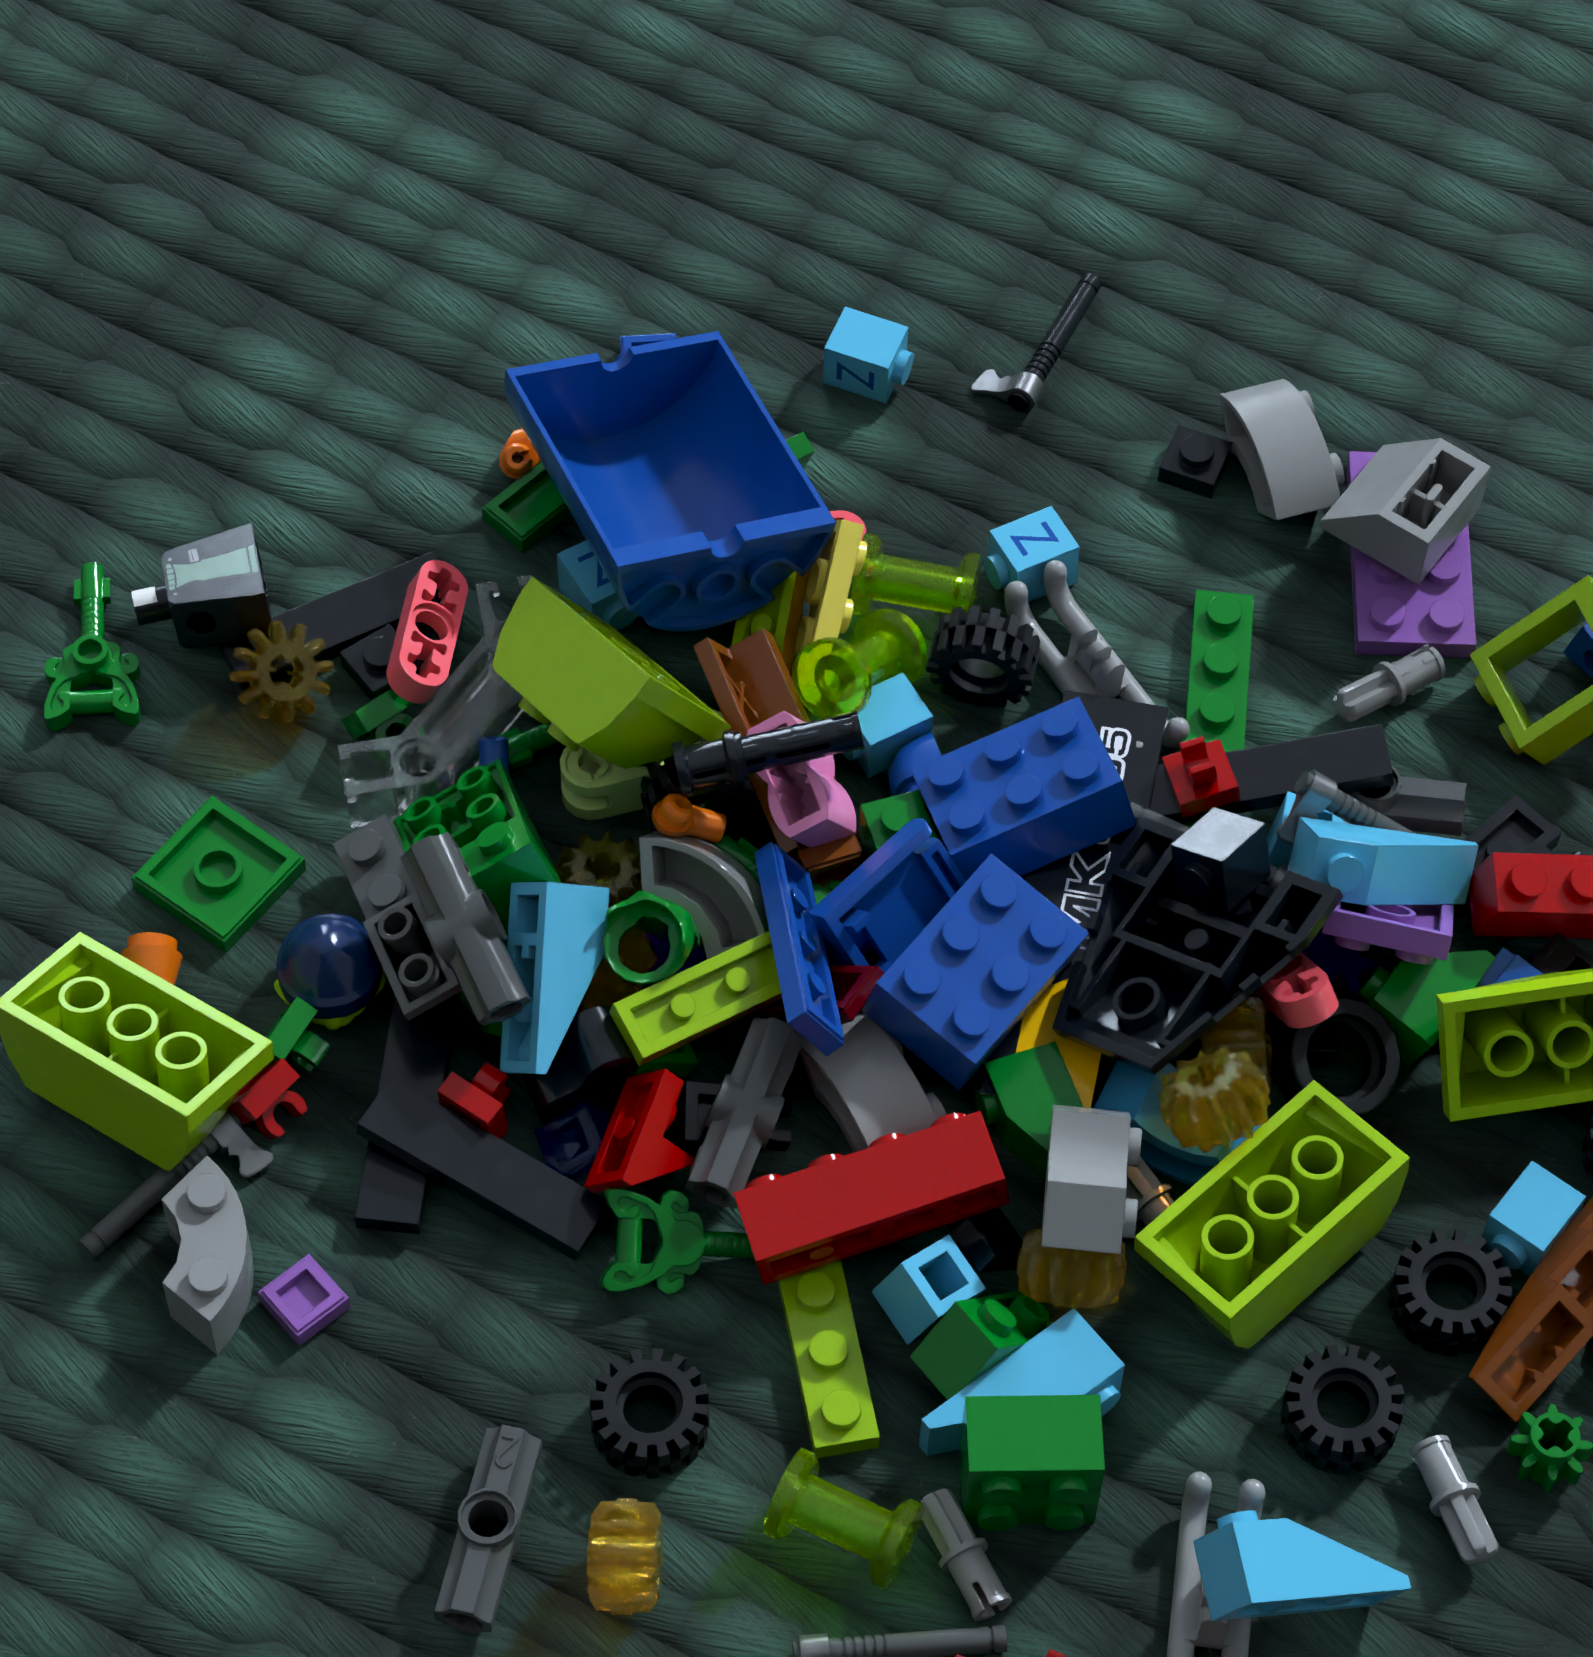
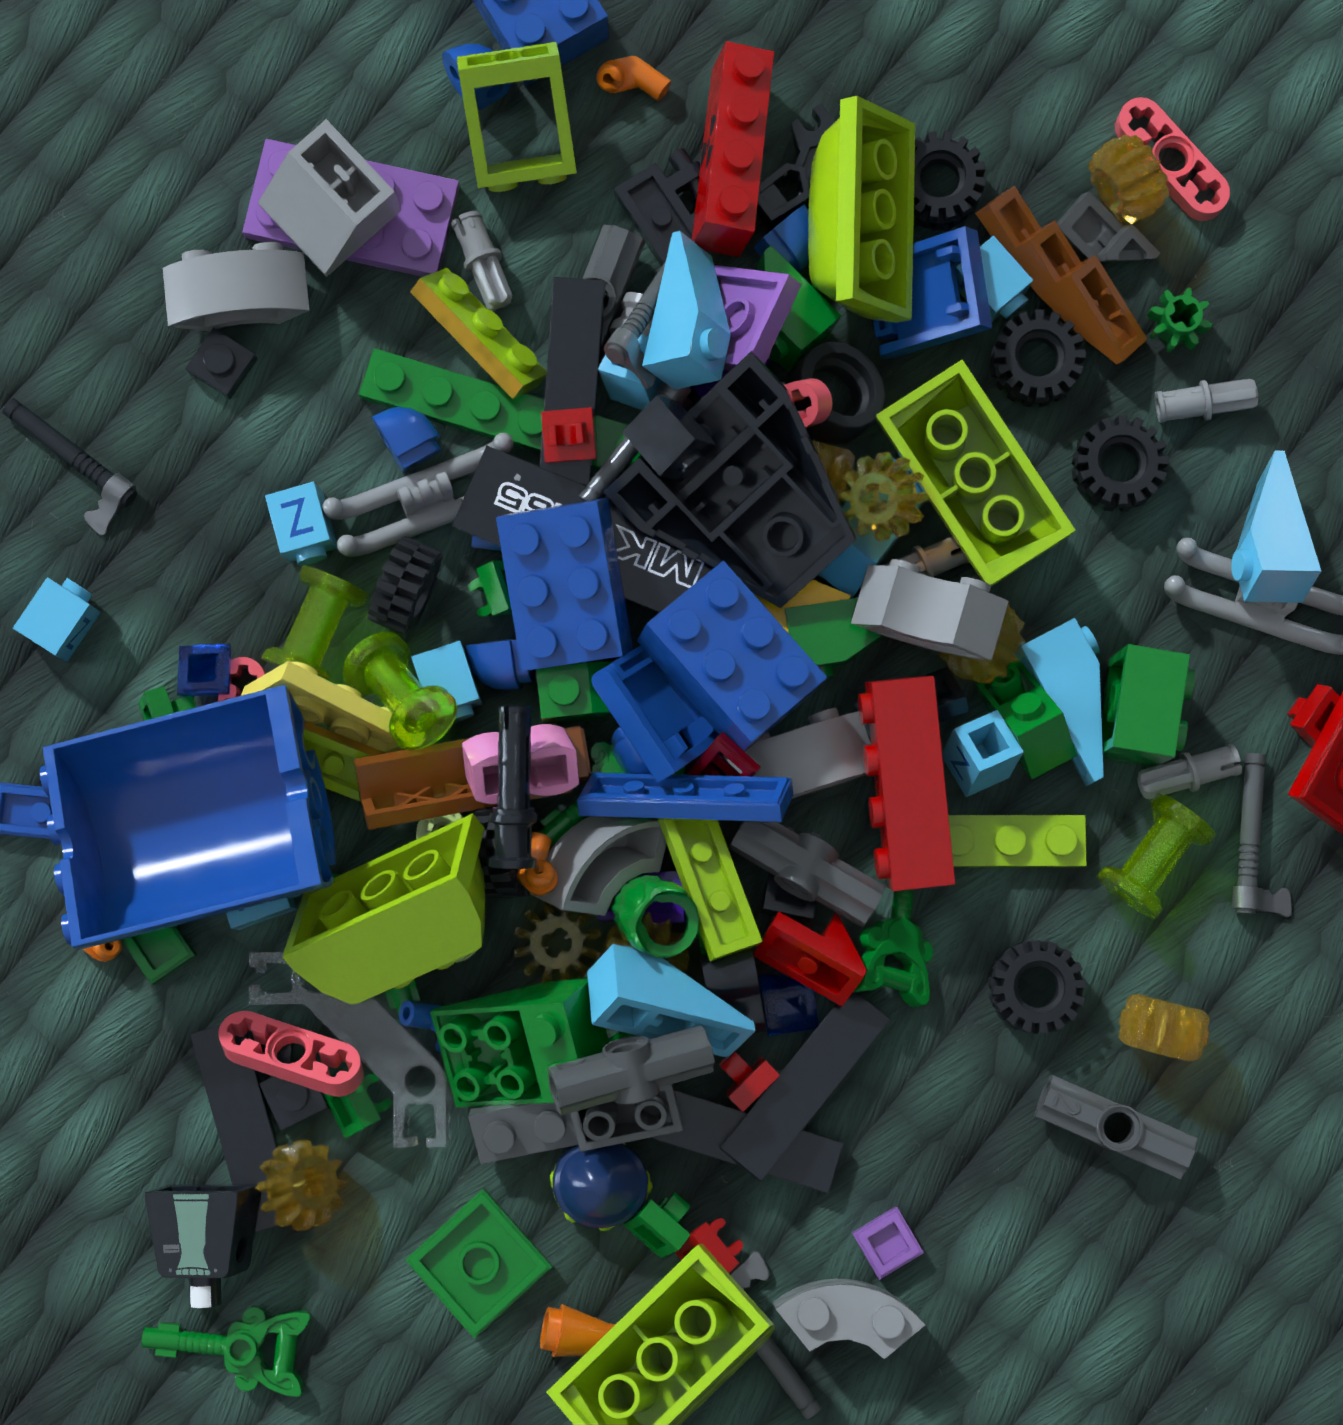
camera: 80 degrees left, 25 degrees up
none -> clear blue slope [177,644,231,697]
none -> blue piece [371,407,441,474]
none -> lime plate [410,268,547,399]
none -> blue container [873,226,992,359]

